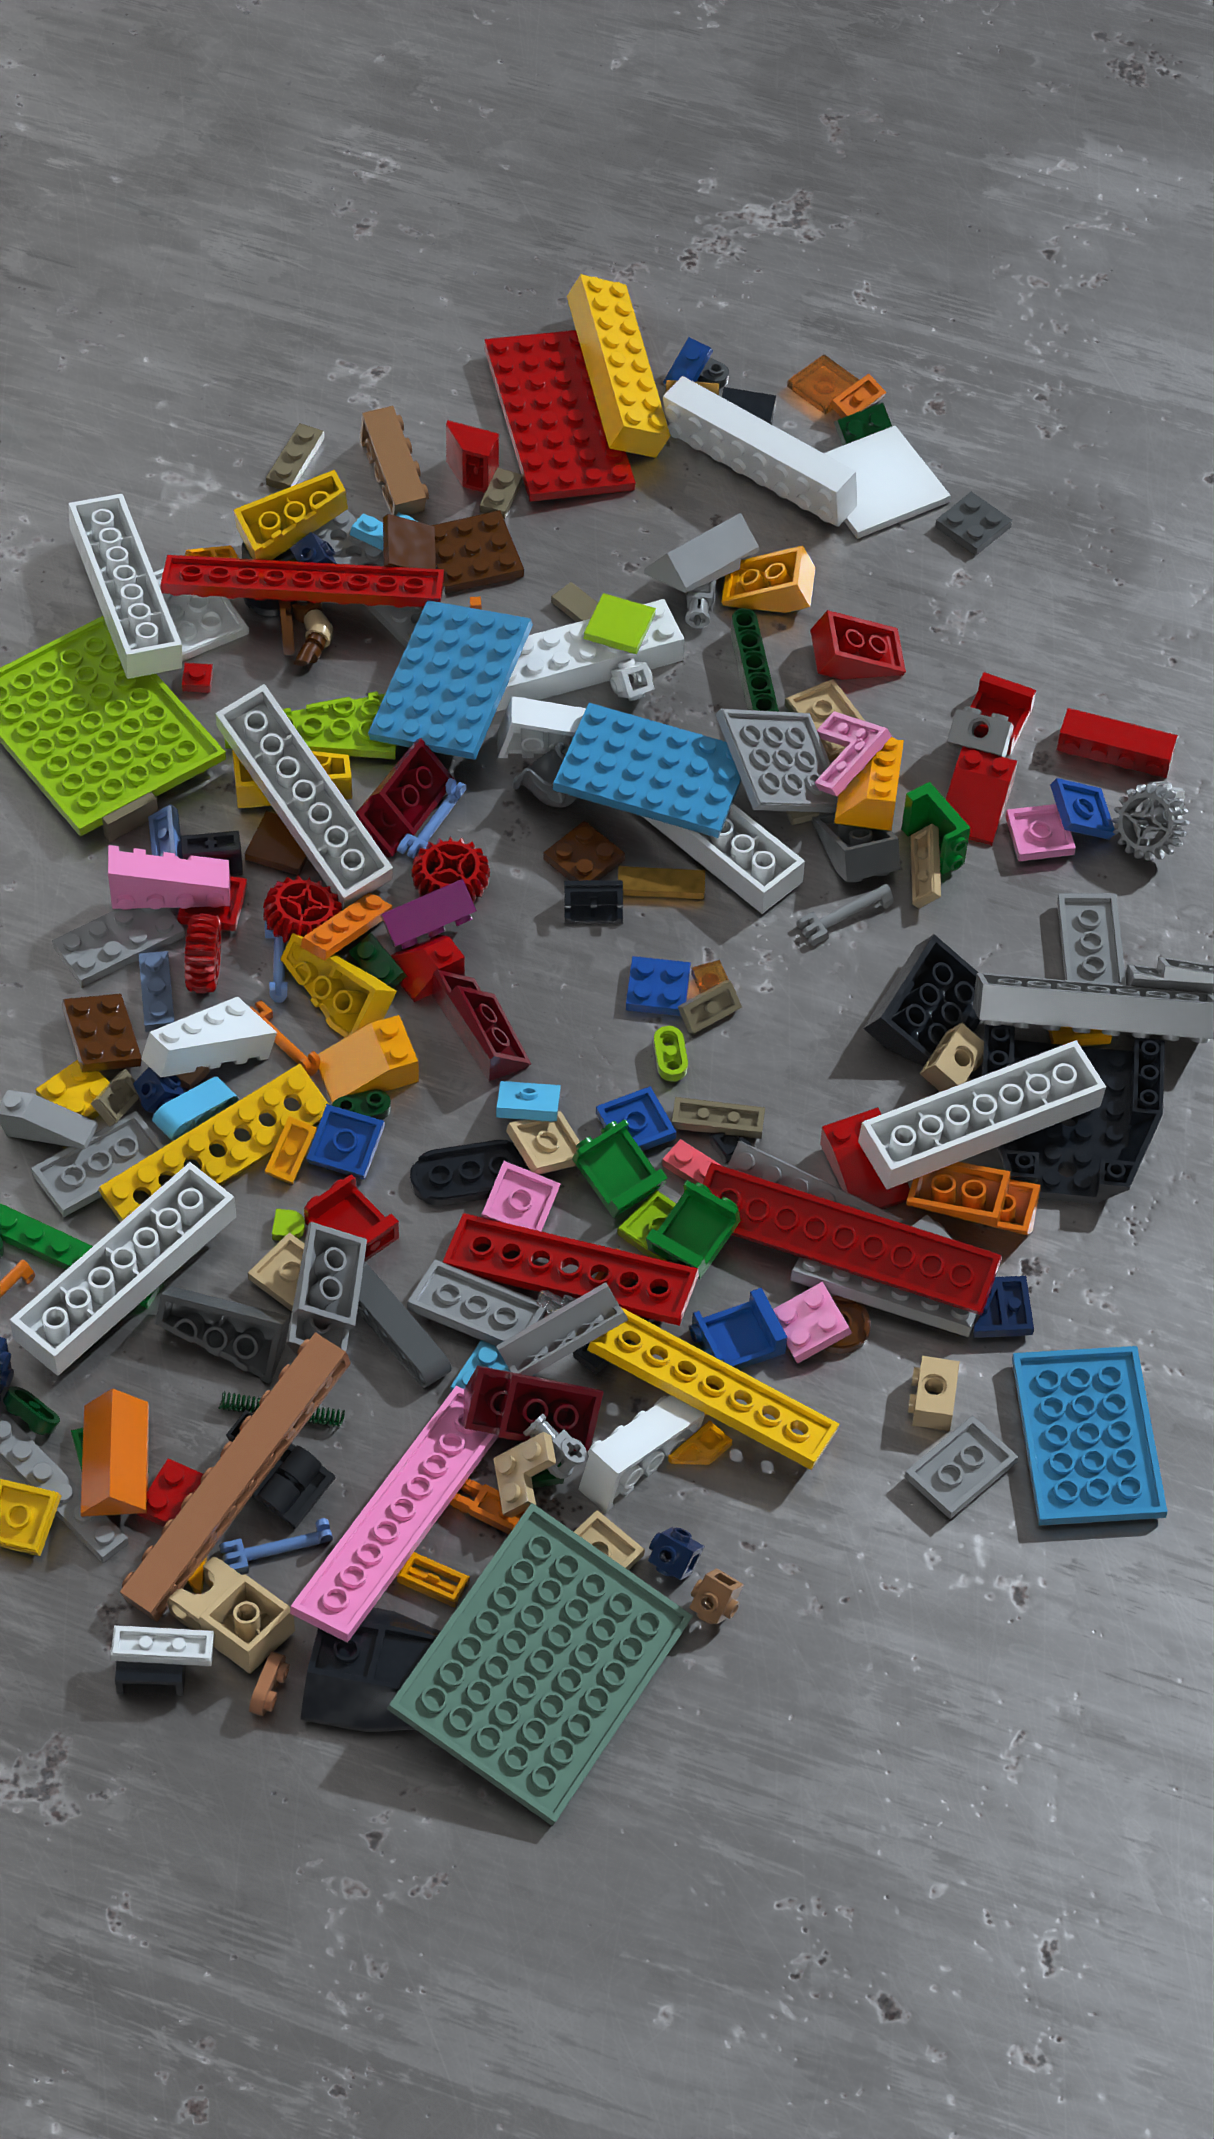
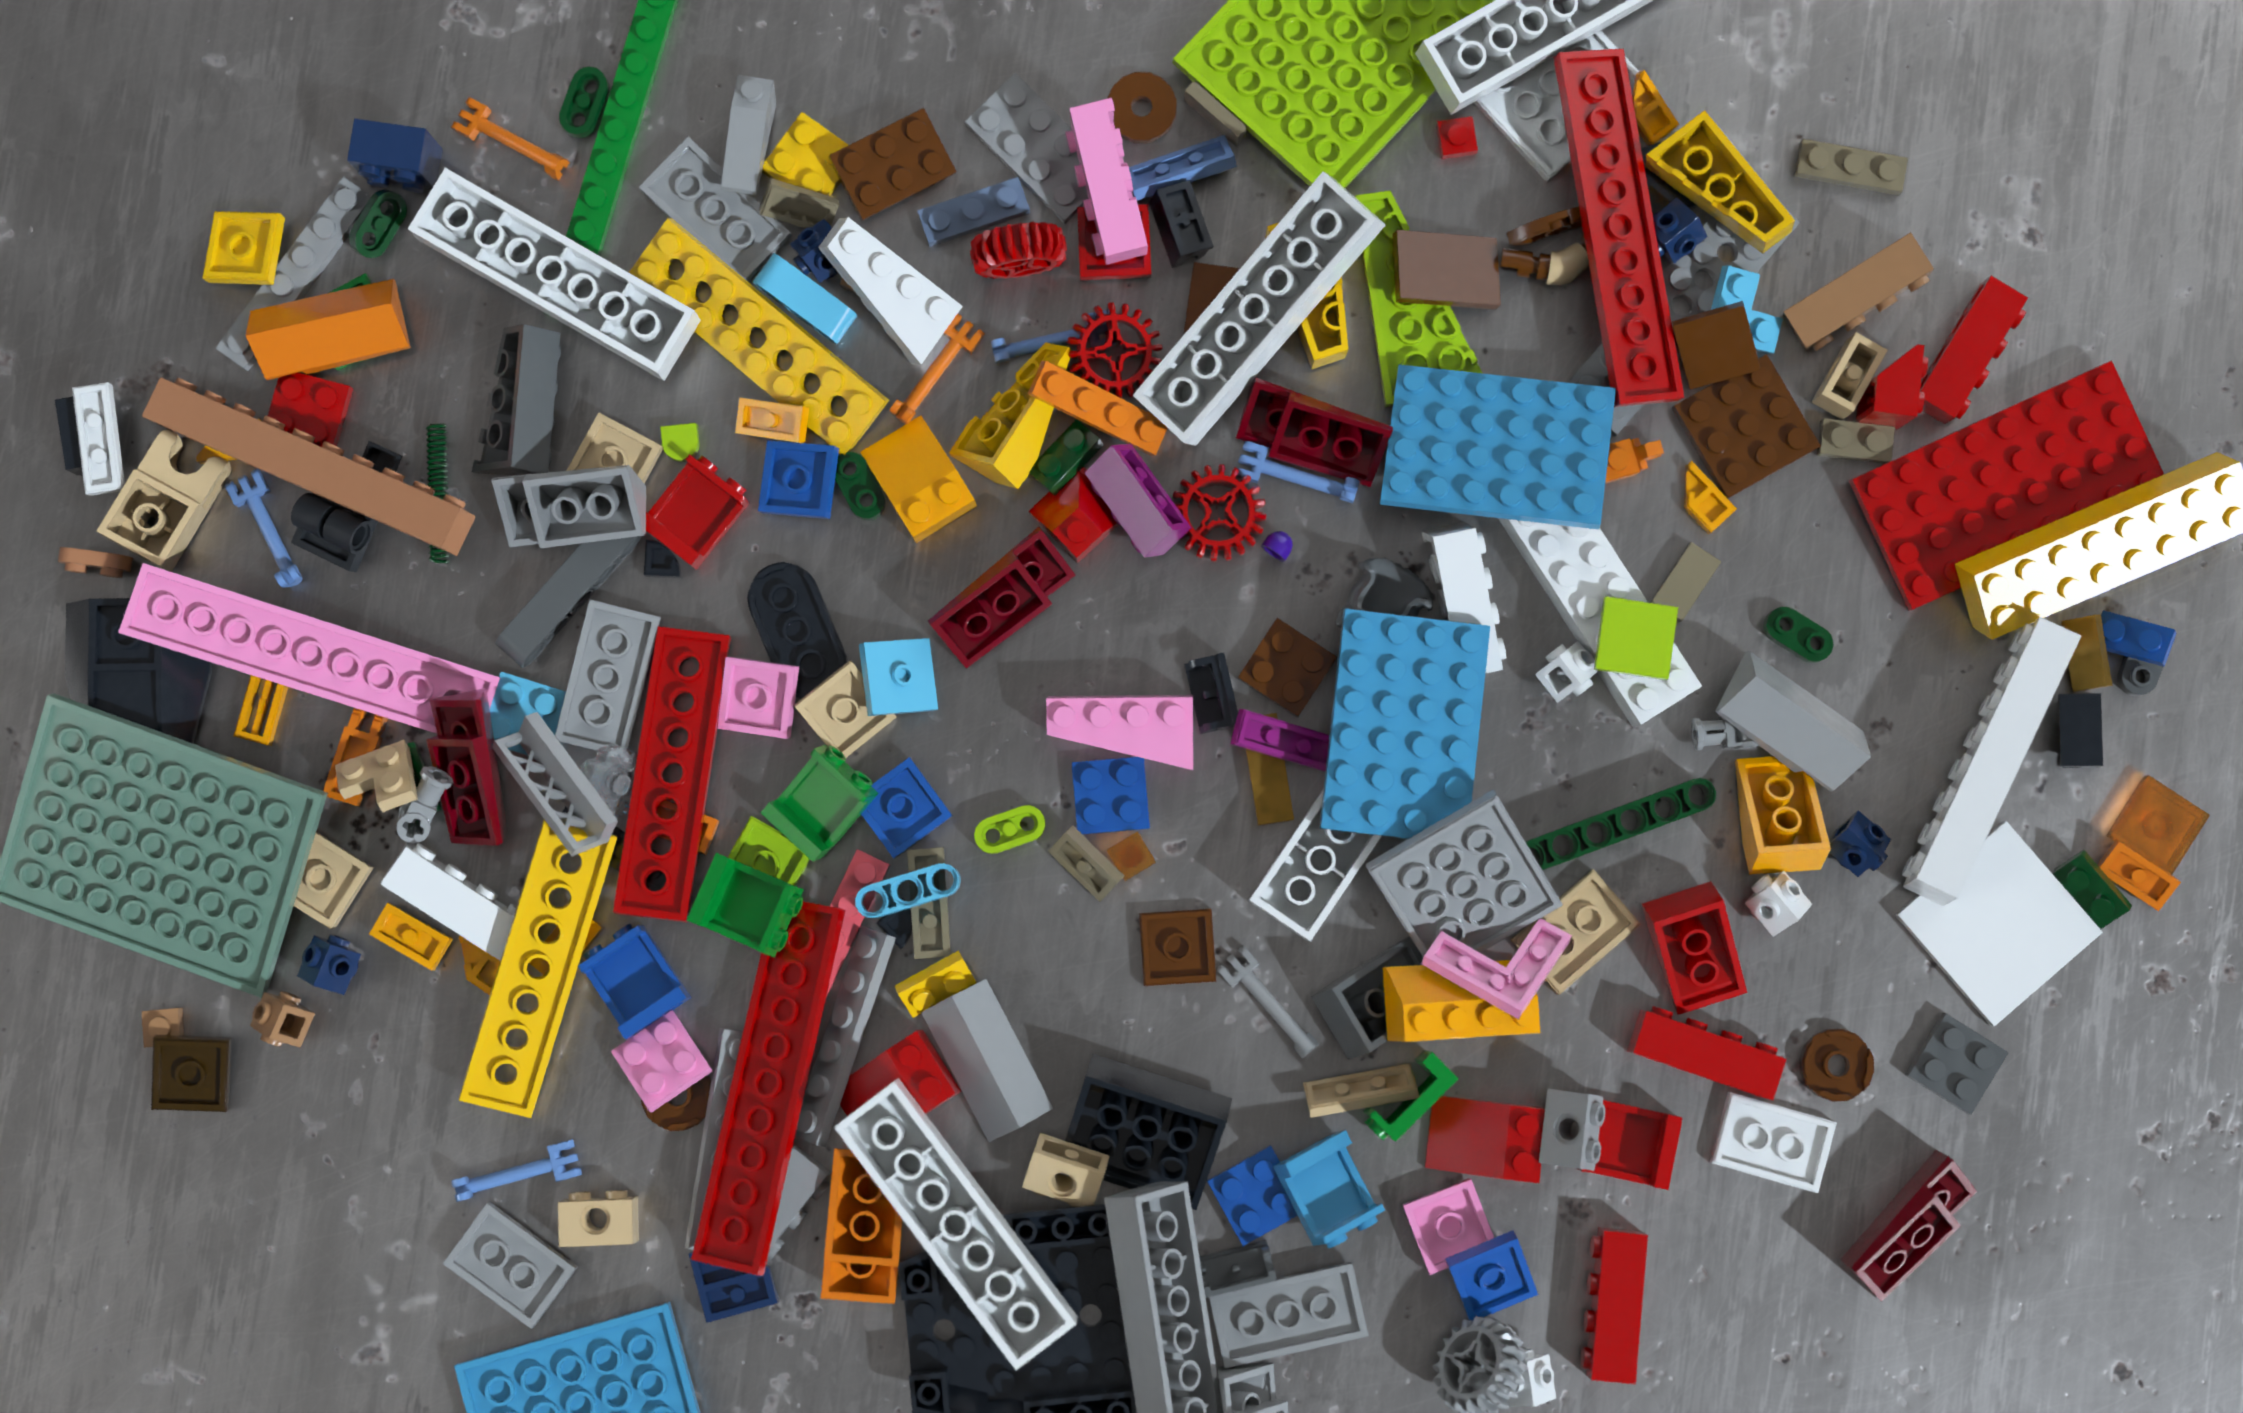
camera: 80 degrees right, 30 degrees up
none -> medium nougat plate [141,1008,184,1048]
none -> dark brown tile [151,1035,231,1112]
none -> light orange plate [369,902,453,970]
none -> medium blue hinge [451,1139,582,1202]
none -> black tile [644,540,681,578]
none -> medium azure beam [855,863,961,918]
none -> yellow plate [894,950,977,1018]
none -> light grey slope [921,979,1054,1142]
none -> bright pink wedge [1046,695,1194,770]
none -> reddish brown tile [1107,72,1177,144]
none -> reddish brown tile [1139,909,1216,986]
none -> dark grey hinge [1199,1240,1277,1298]
none -> blue plate [1207,1145,1298,1246]
none -> magenta tile [1230,709,1330,772]
none -> dark purple hinge [1261,531,1293,562]
none -> dark azure panel [1273,1130,1385,1248]
none -> reddish brown tile [1392,230,1501,310]
none -> red brick [1627,1006,1787,1101]
none -> light orange tile [1684,461,1737,535]
none -> white tile [1710,1092,1837,1193]
none -> white brick [1745,870,1812,937]
none -> dark green plate [1763,607,1834,663]
none -> reddish brown tile [1799,1029,1874,1102]
none -> tan brick [1811,332,1888,420]
none -> dark blue brick [1829,810,1891,877]
none -> dark red slope [1840,1150,1977,1302]
none -> red brick [1920,275,2028,425]

